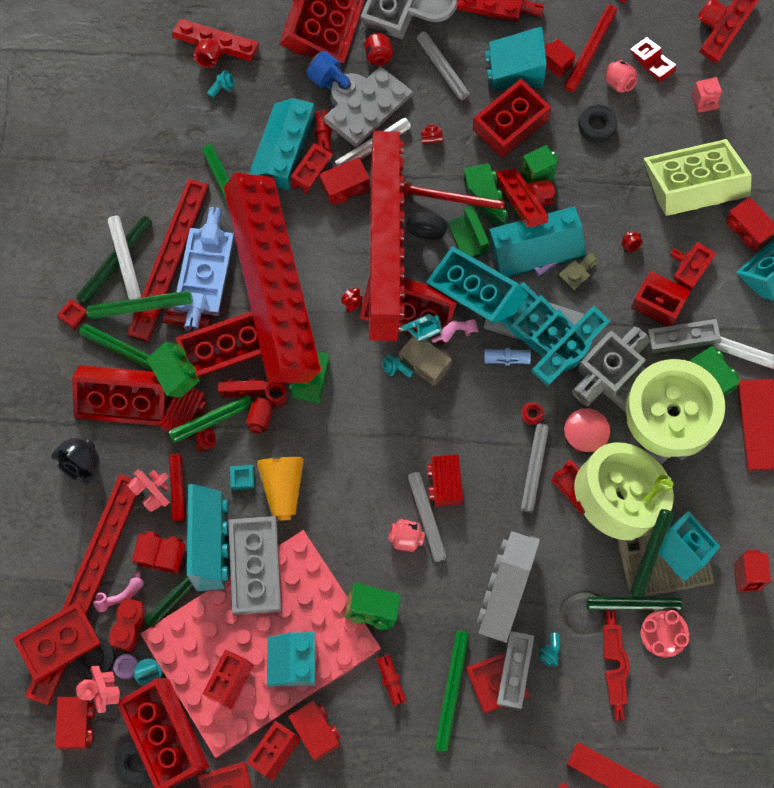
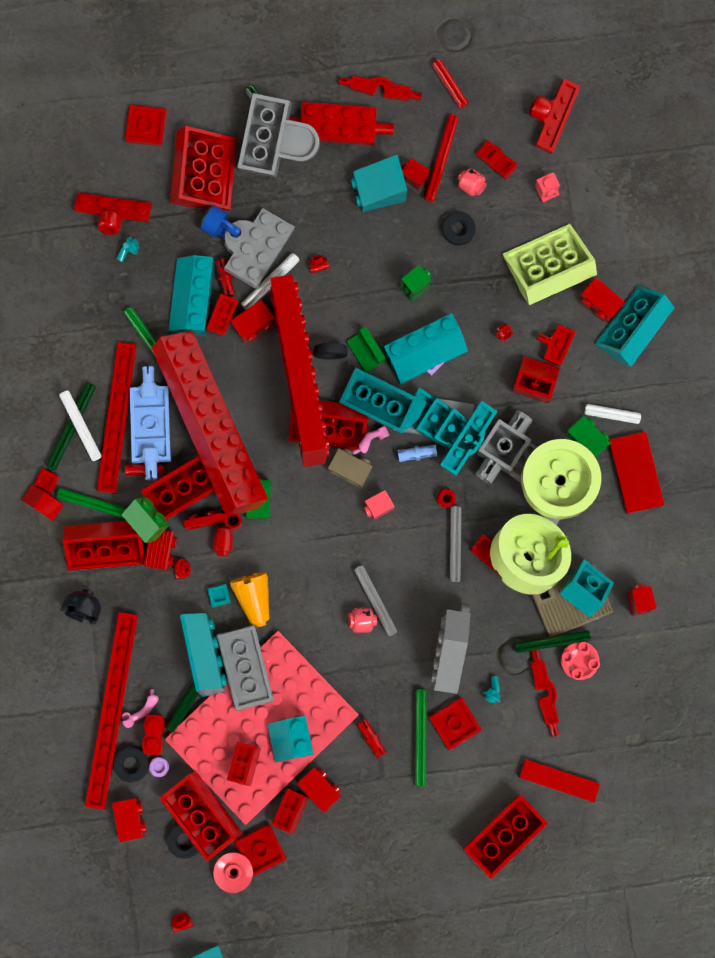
camera: 15 degrees left, 10 degrees up
red plate [12,601,102,682] -> none
coral hips [76,666,120,713] -> none
green axle [86,291,193,319] -> none
coral hips [127,469,170,512] -> none
red brick [132,531,187,575] -> none
teal piece [134,659,162,686] -> none
green axle [169,396,252,442] -> none
red axle [169,454,185,522] -> none
red plate [341,288,363,313] -> none
green brick [344,582,401,630] -> none
red head [364,33,393,66] -> none
teal plate [382,353,414,378] -> none
teal piece [400,314,443,341] -> none
red bar [402,181,505,210] -> none
light grey axle [417,31,469,101] -> none
red brick [427,454,463,507] -> none
green slope [463,163,508,227] -> none
red brick [472,79,551,158] -> none
red plate [496,168,555,227] -> none
light grey plate [497,631,534,710] -> none
olive plate [558,253,597,293] -> none
coral dish [564,408,610,452] -> none
dark green axle [630,509,674,598] -> none
light grey plate [648,319,721,353] -> none
none -> red slope [21,485,64,521]
none -> coral brick [363,490,395,520]

